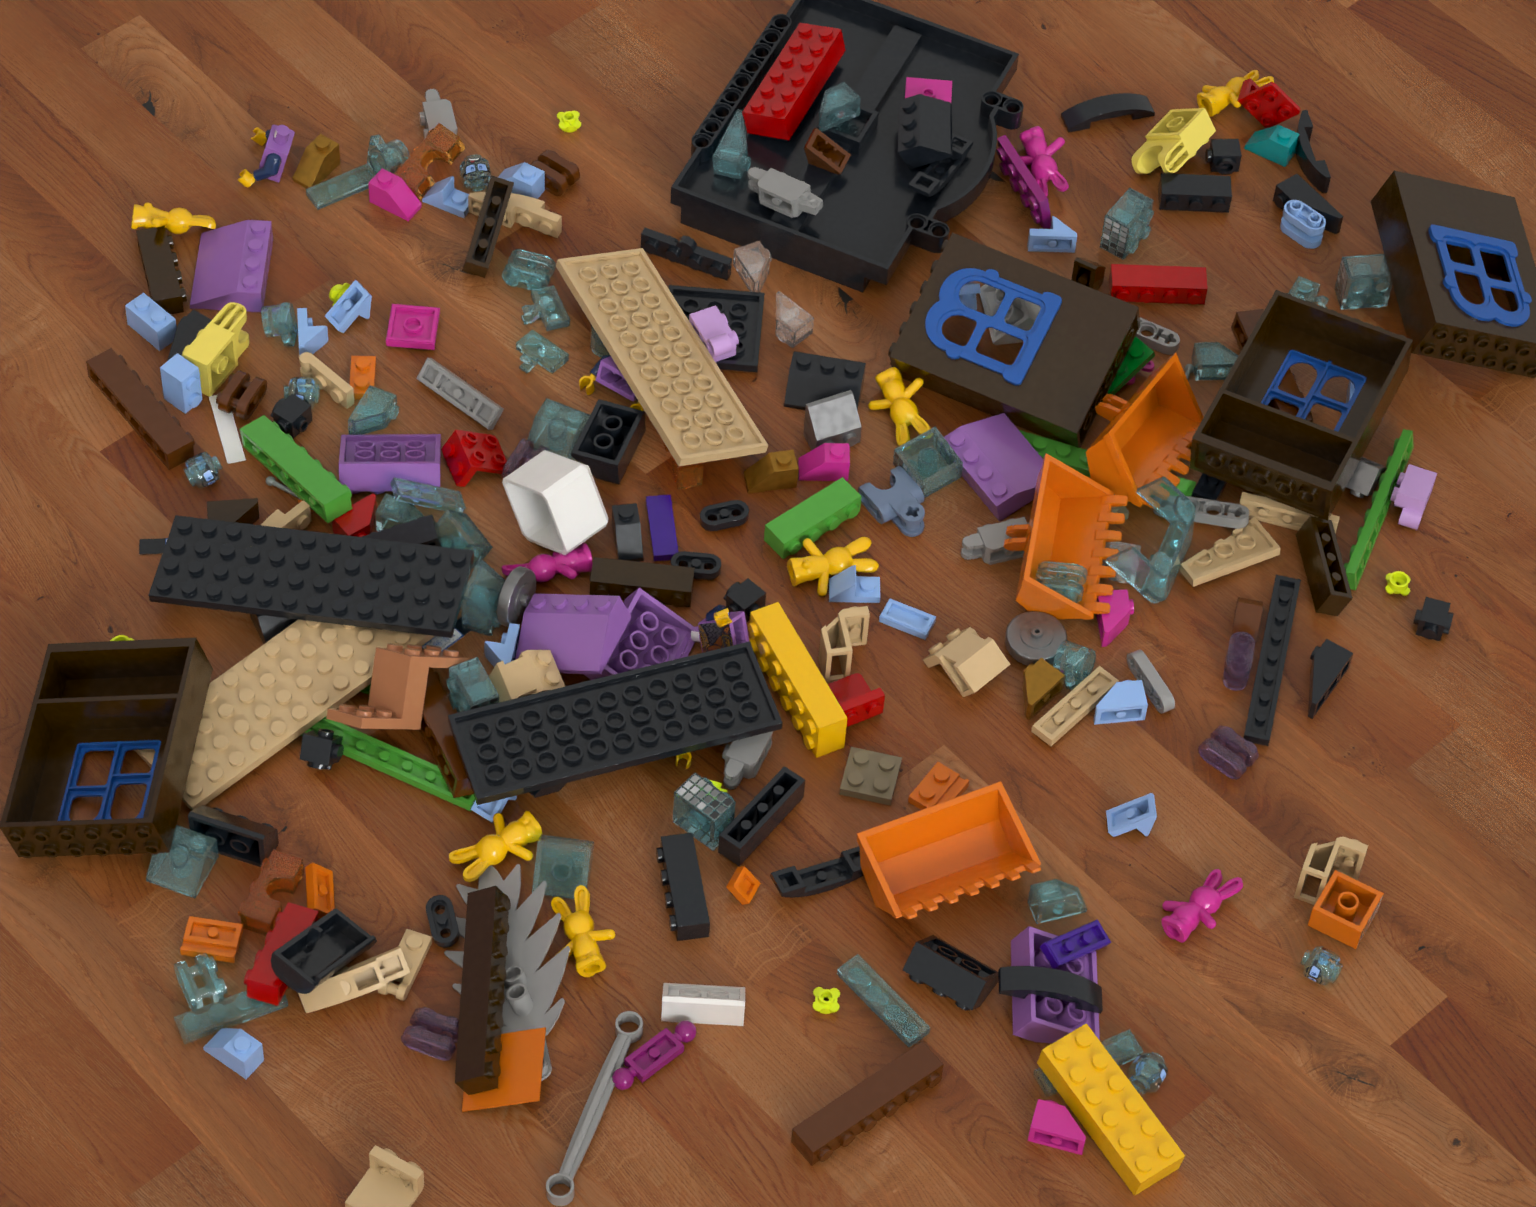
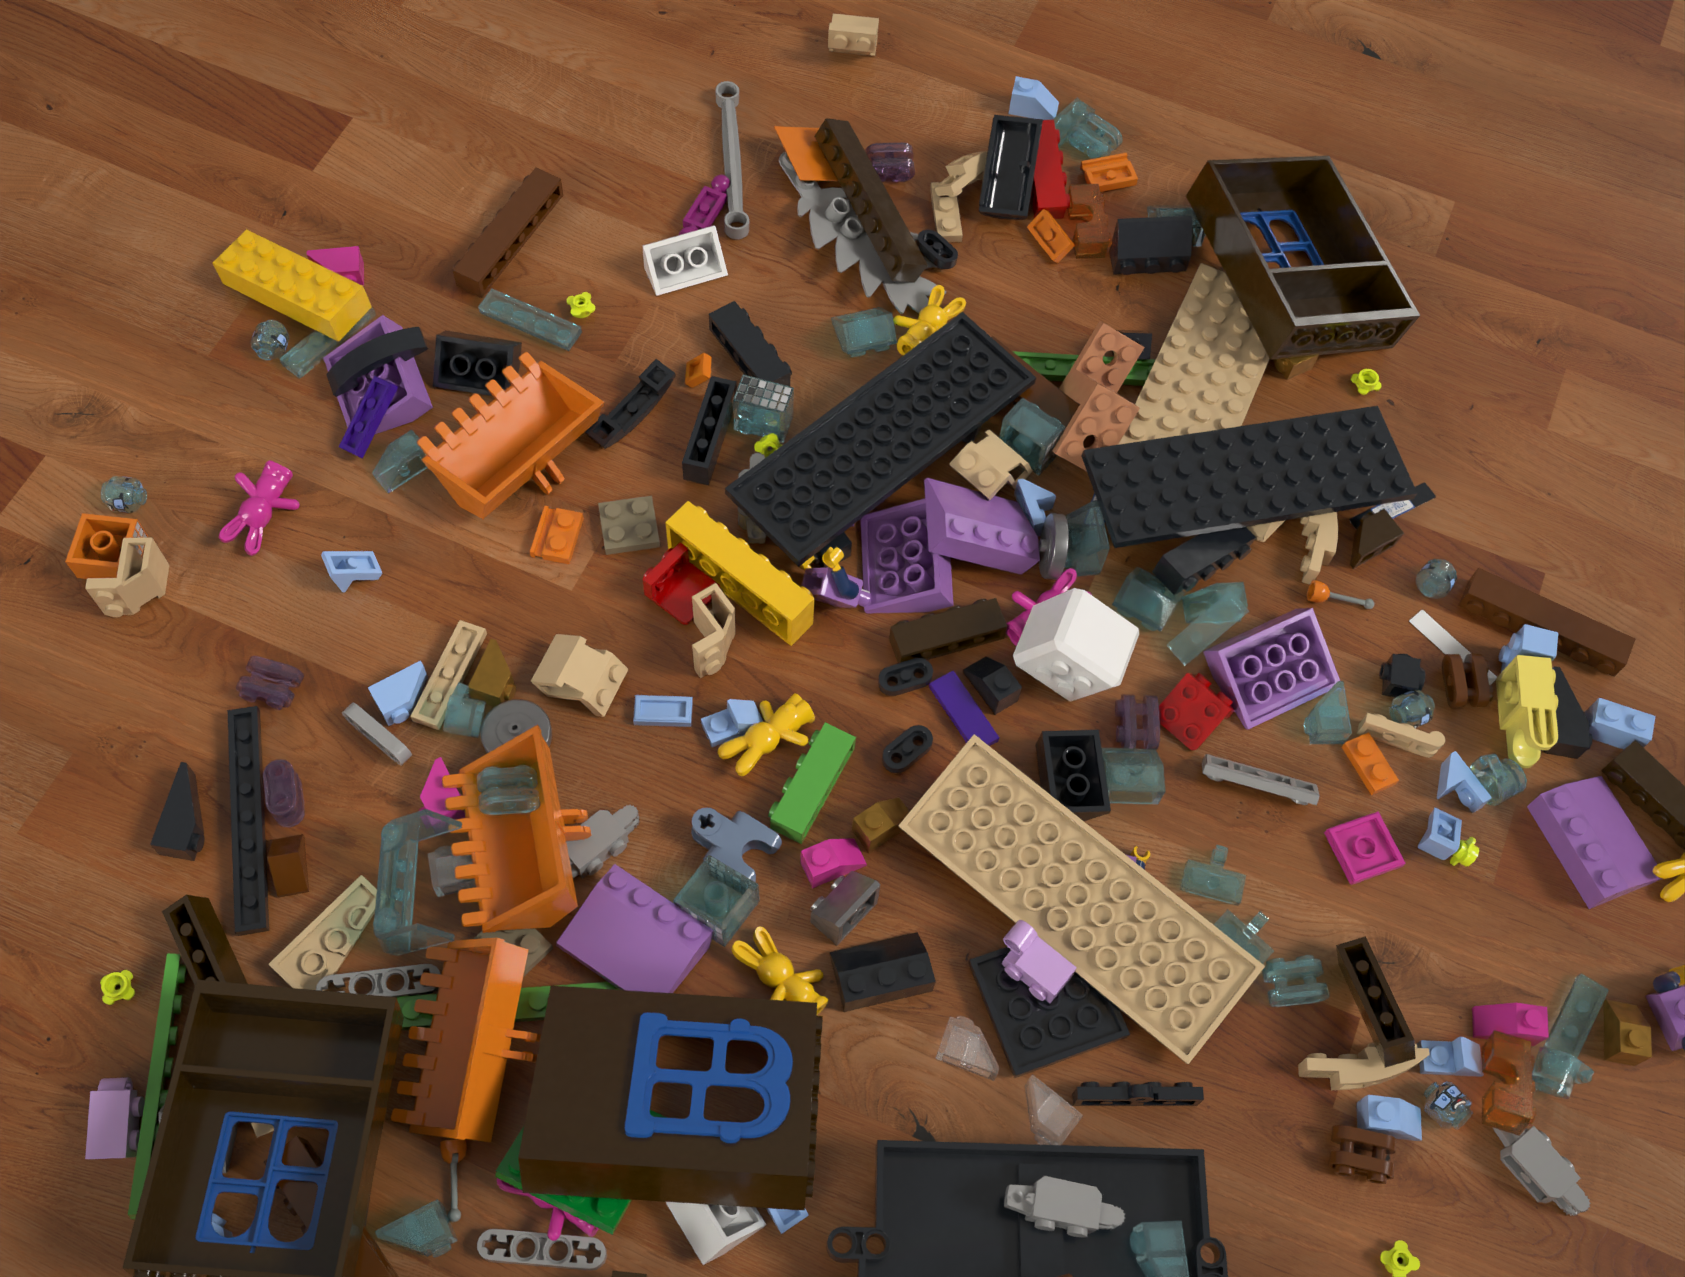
camera: 155 degrees right, 10 degrees up
bright green brick [240,415,352,523] -> none
red slope [332,493,377,537] -> none
yellow animal [551,885,616,977] -> none
black brick [723,578,766,623] -> none
black brick [1413,597,1454,641] -> none

